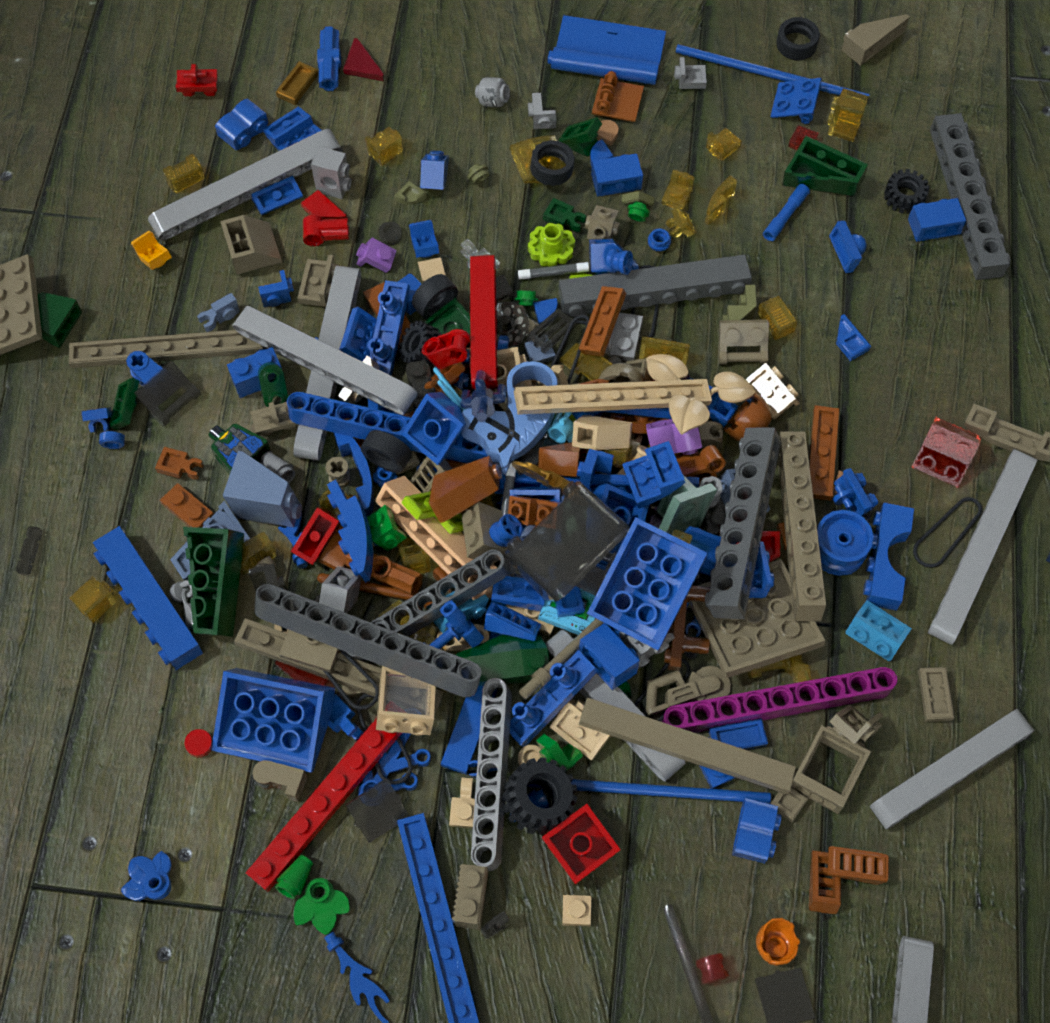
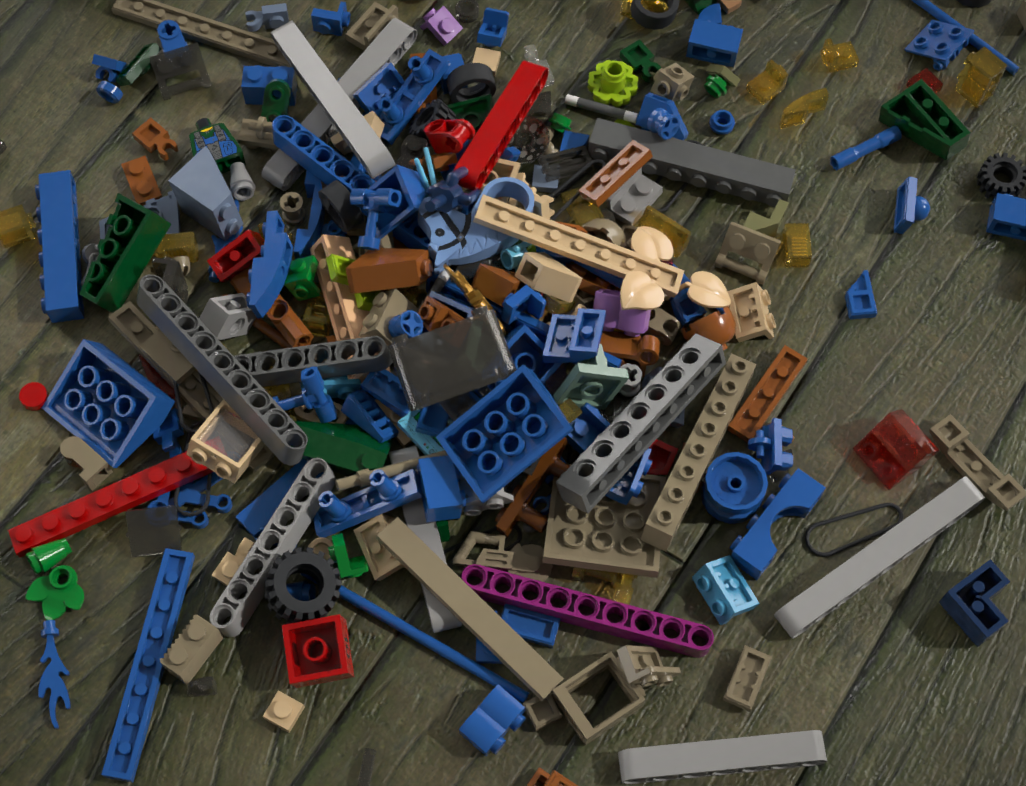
camera: 25 degrees right, 0 degrees up
clear yellow tile [666,206,696,238] -> none
none -> blue bar [350,188,402,251]

